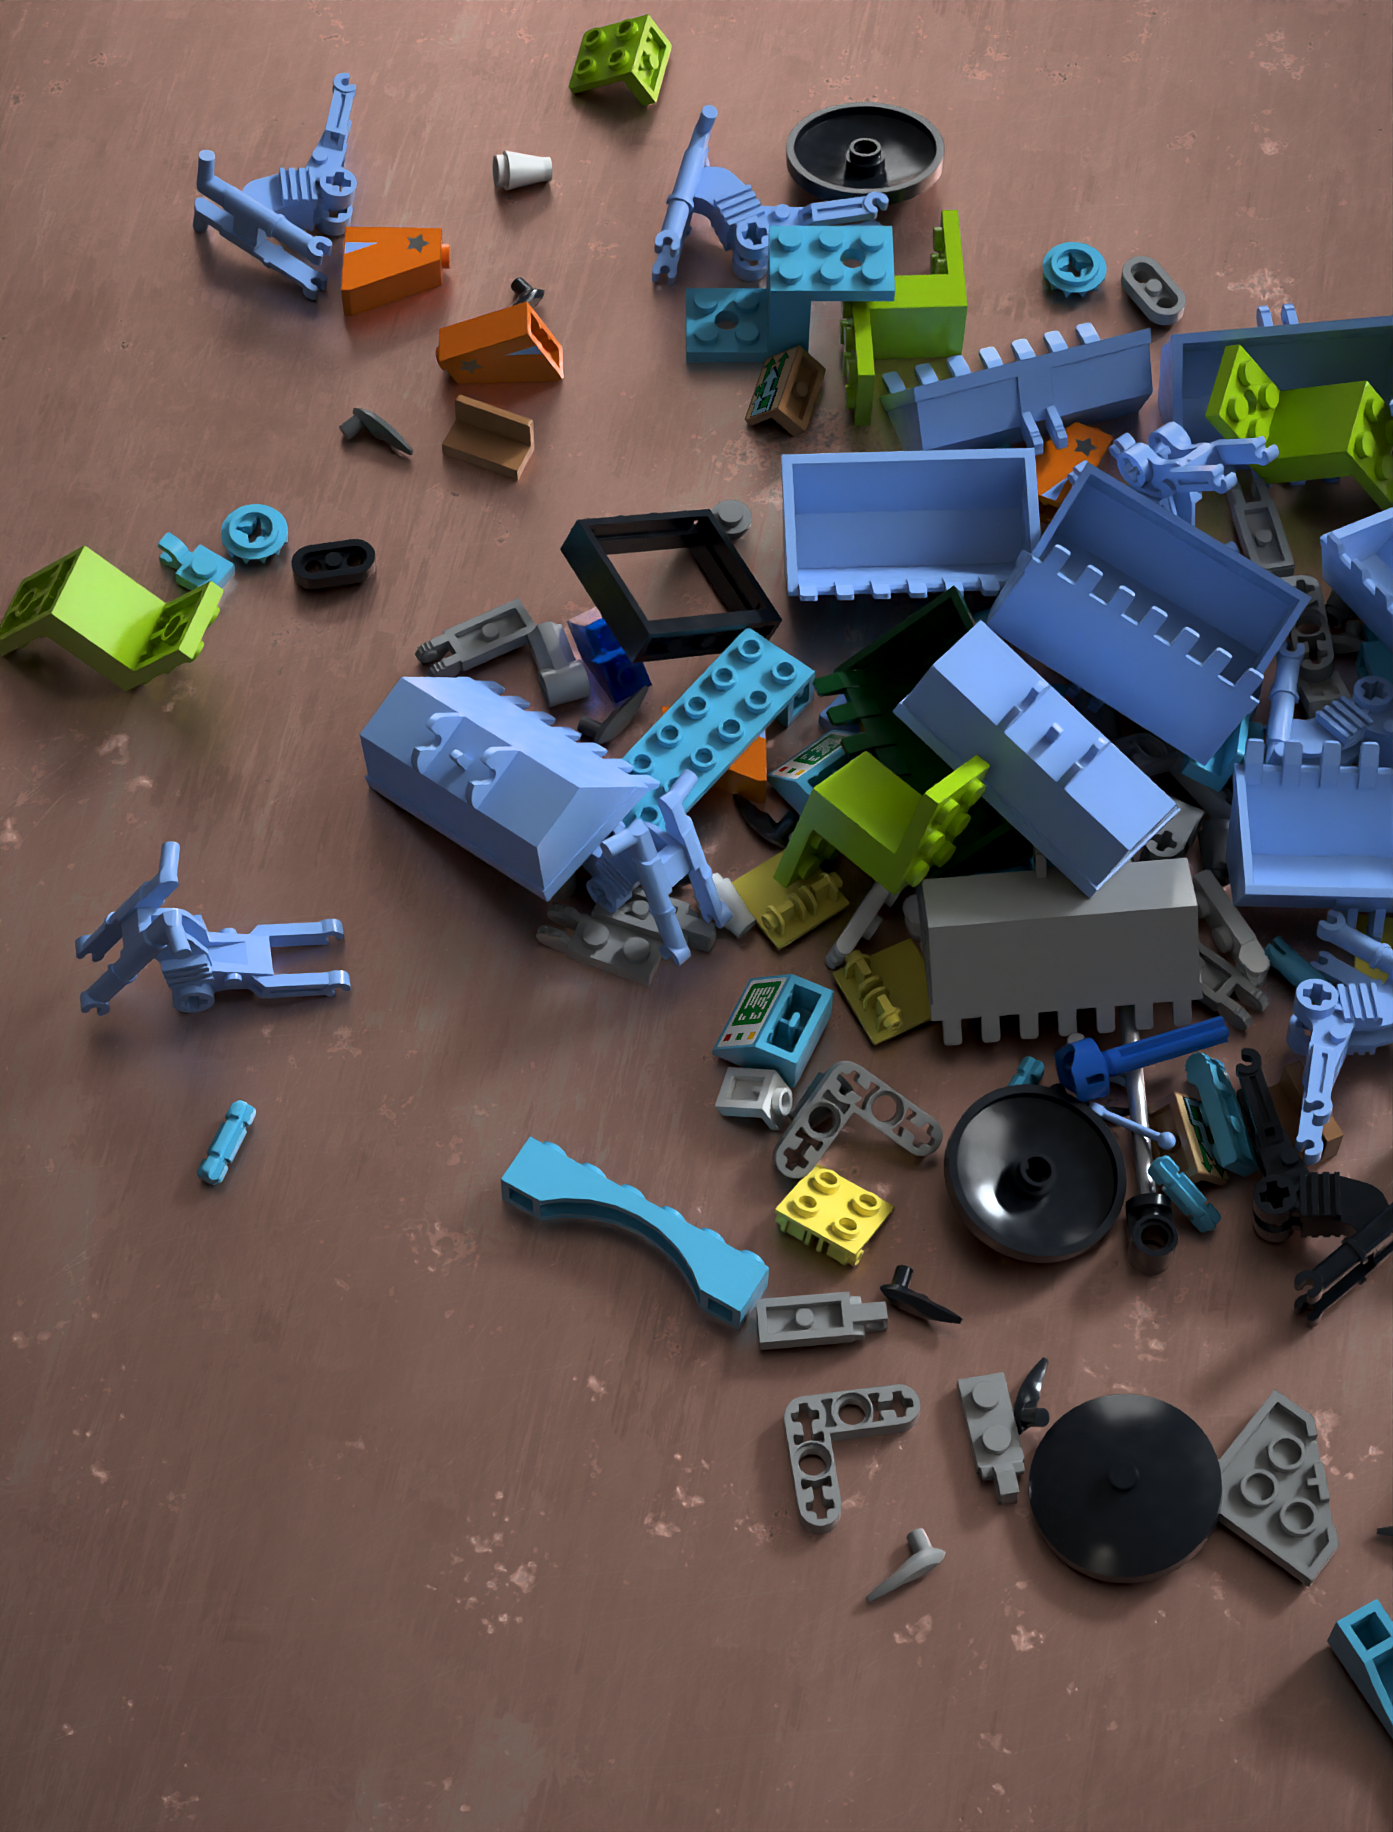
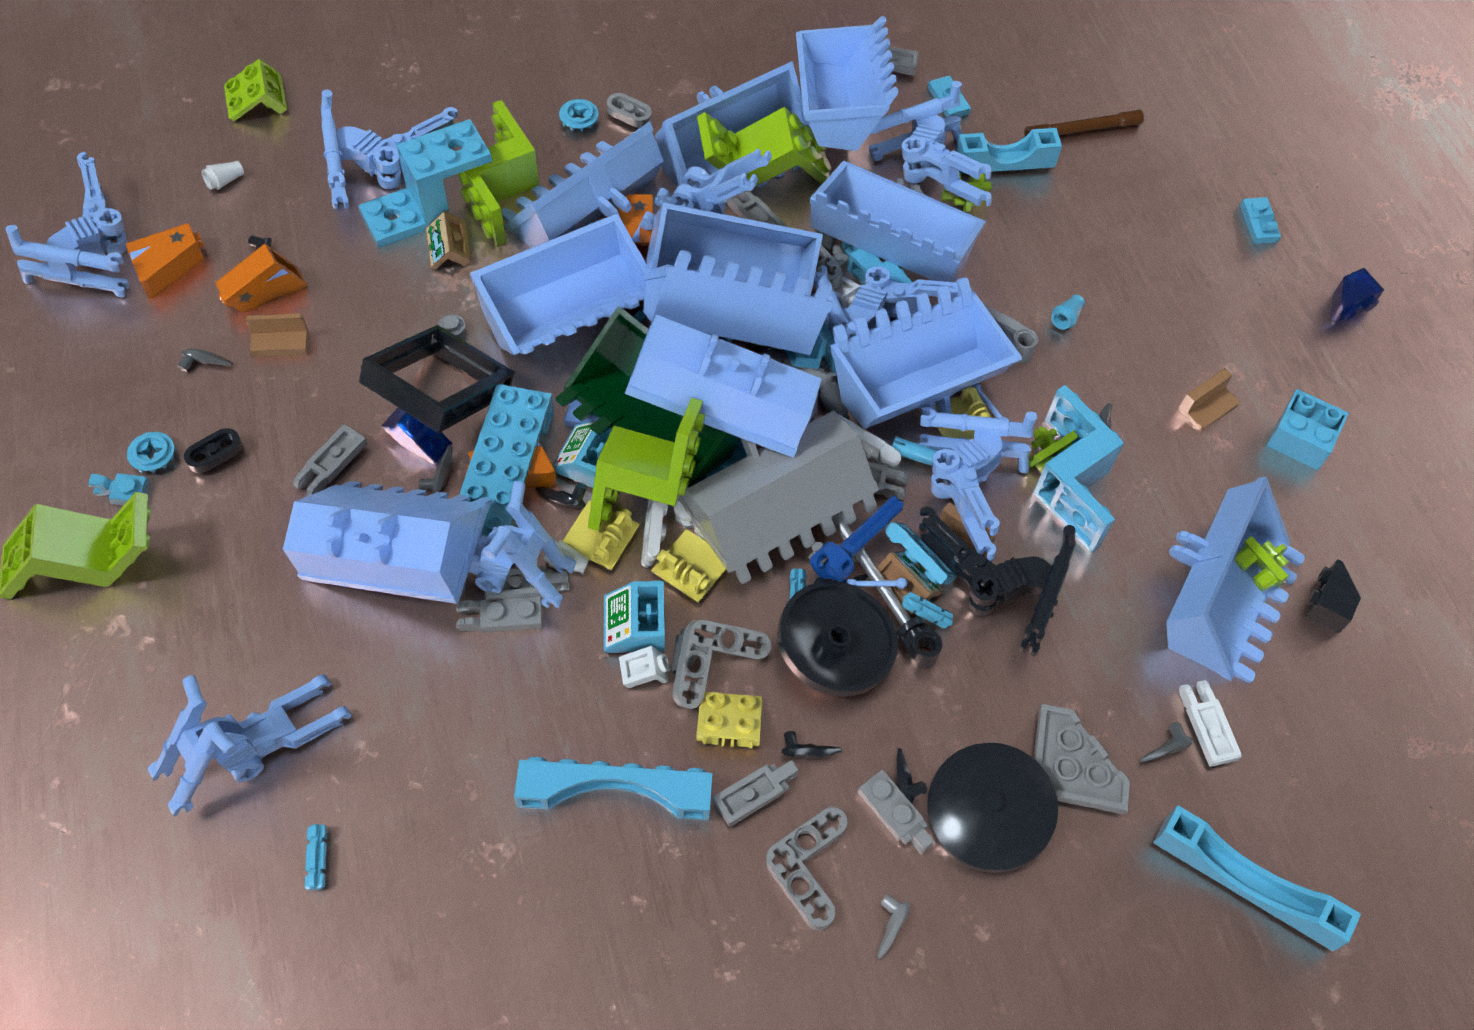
camera: 30 degrees left, 0 degrees up
light grey piece [527,621,591,707] -> none
black dish [786,102,945,207] -> none

